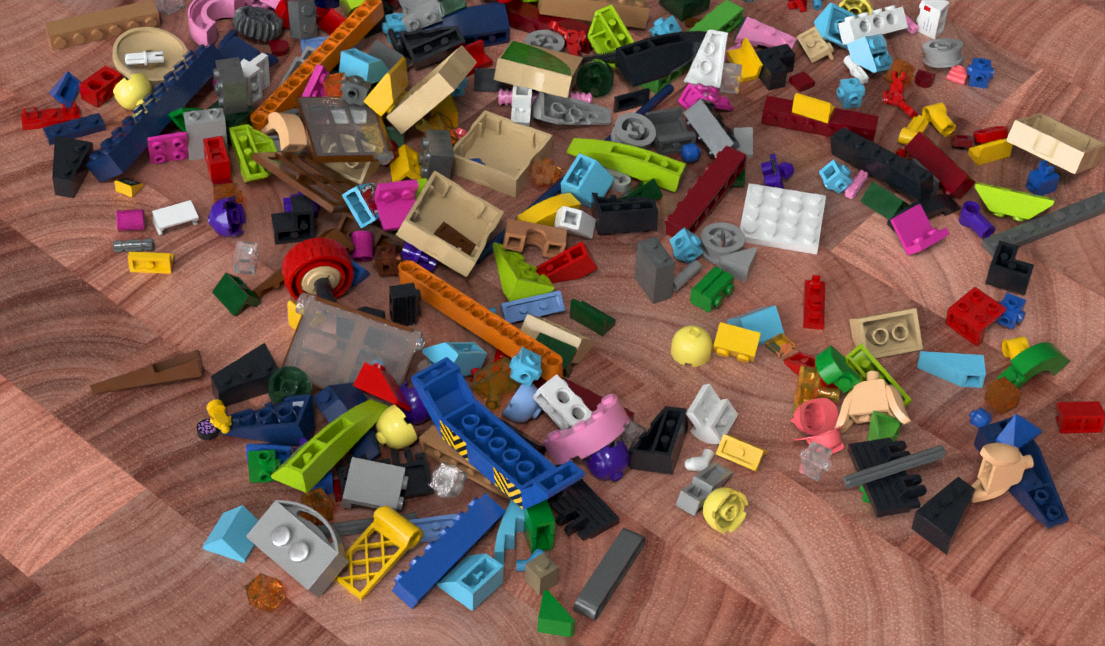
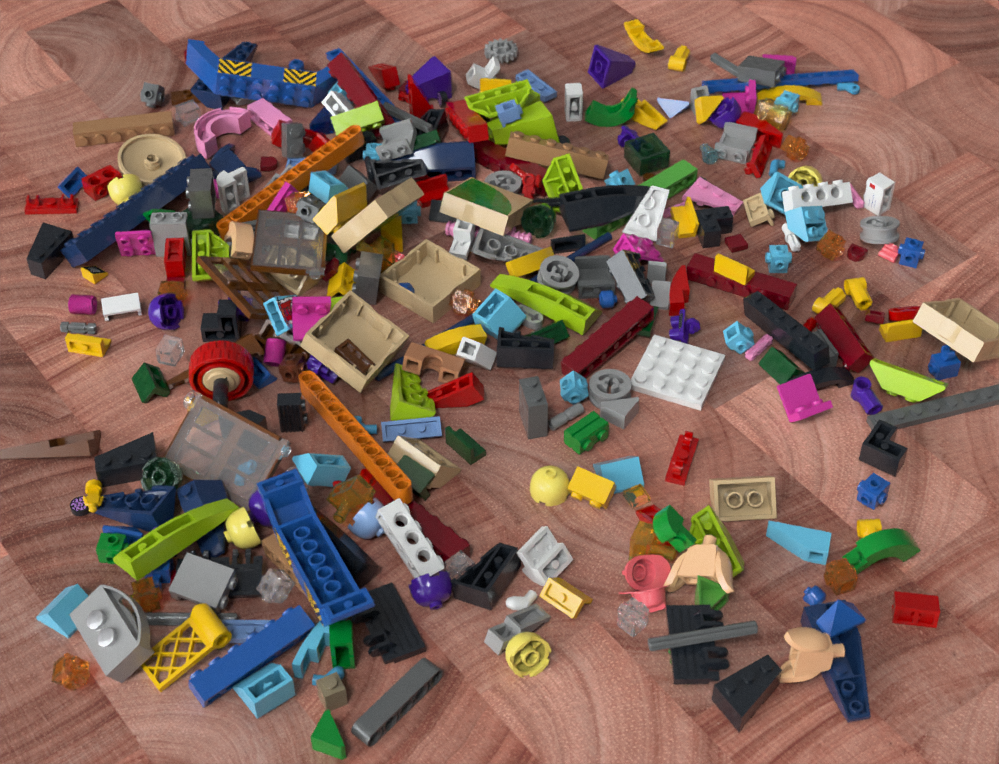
camera: 15 degrees right, 0 degrees up
dark blue plate [43,113,106,145] -> none
white axle [125,50,164,66] -> none
dark grey gear [233,5,283,41] -> none
red slope [353,362,411,412] -> none
medium azure brick [509,347,542,387] -> none
bright pink brick [542,394,630,465] -> none
red piece [883,71,918,119] -> none
red bracket [946,287,1006,347] -> none
none -> yellow slope [505,246,554,277]
none -> light grey slope [647,261,667,284]
none -> red slope [668,265,690,316]

